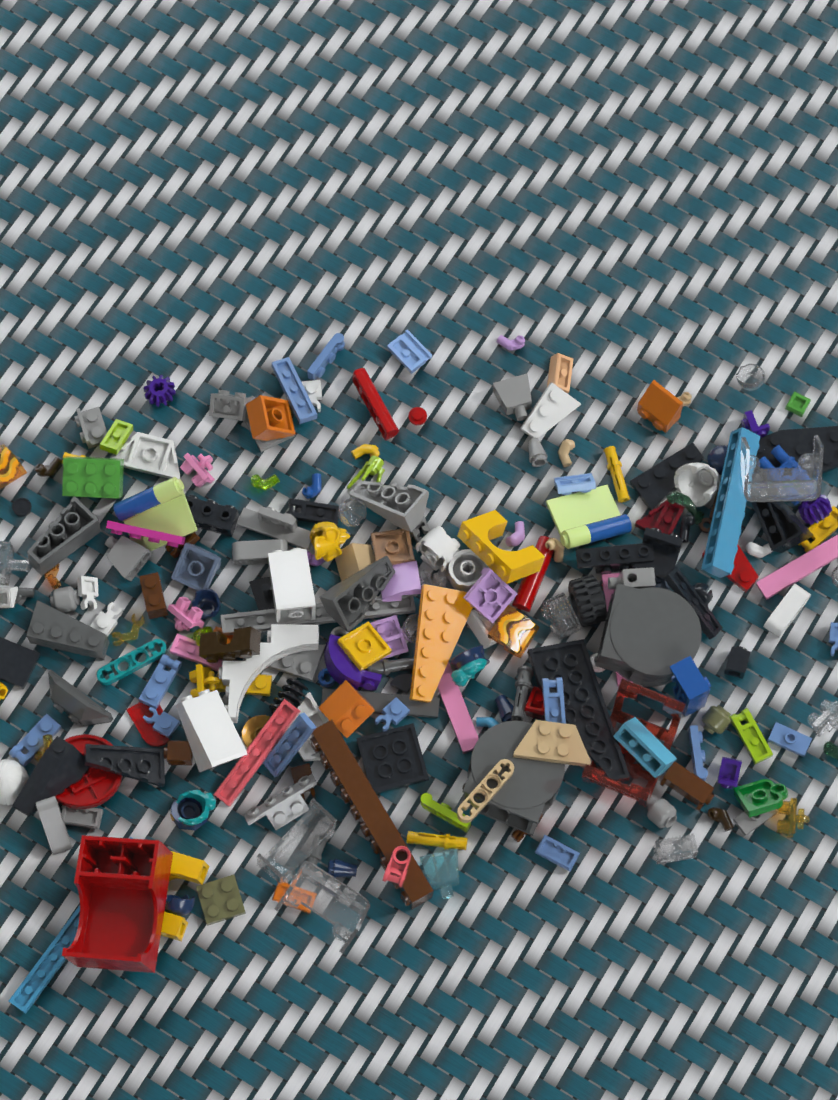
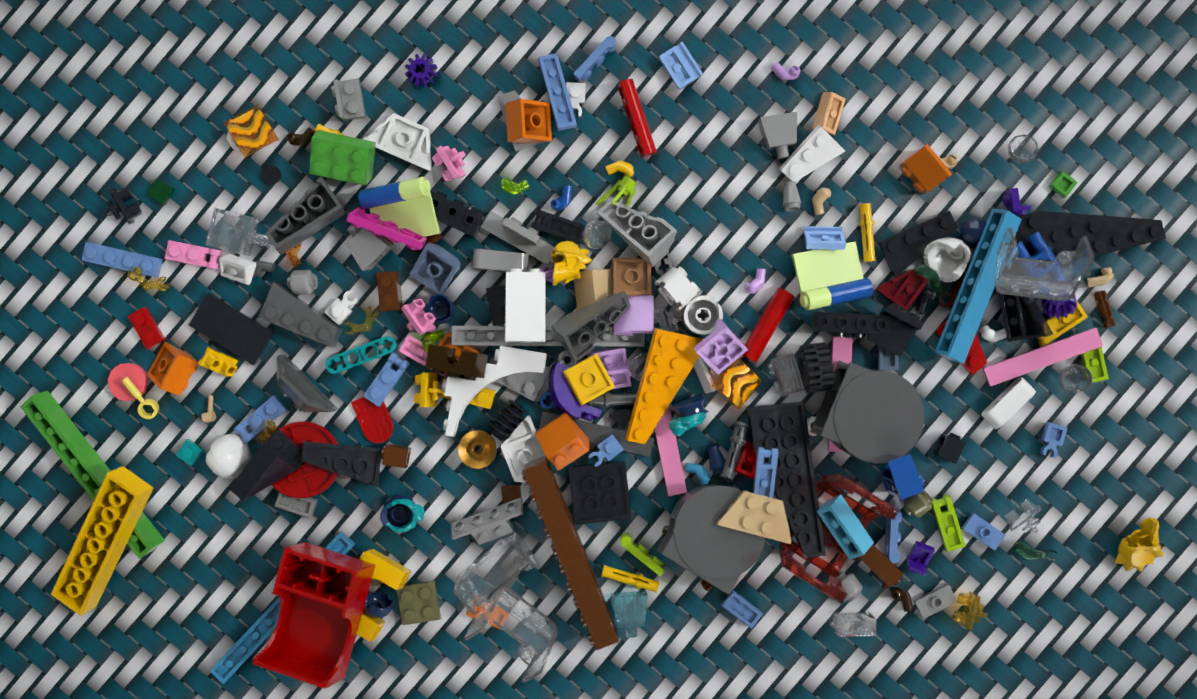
camera: 10 degrees right, 20 degrees up
light grey beam [36,796,73,855] -> none
white plate [77,576,99,611] -> none
lime plate [100,419,133,455] -> none
medium blue plate [143,707,180,739] -> none
white slope [175,689,247,772] -> none
light grey bracket [209,390,252,421] -> none
coral tile [213,699,301,807] -> none
medium blue plate [263,712,316,778] -> none
dark blue cone [327,858,357,878] -> none
coral piece [382,846,411,887] -> none
red plate [408,407,427,425] -> none
yellow arch [457,510,545,584] -> none
tan beam [457,759,514,823] -> none
tan arm [545,538,565,563] -> none
light grey torso [608,568,656,589] -> none
black plate [664,566,723,640] -> none
green plate [733,779,788,818] -> none

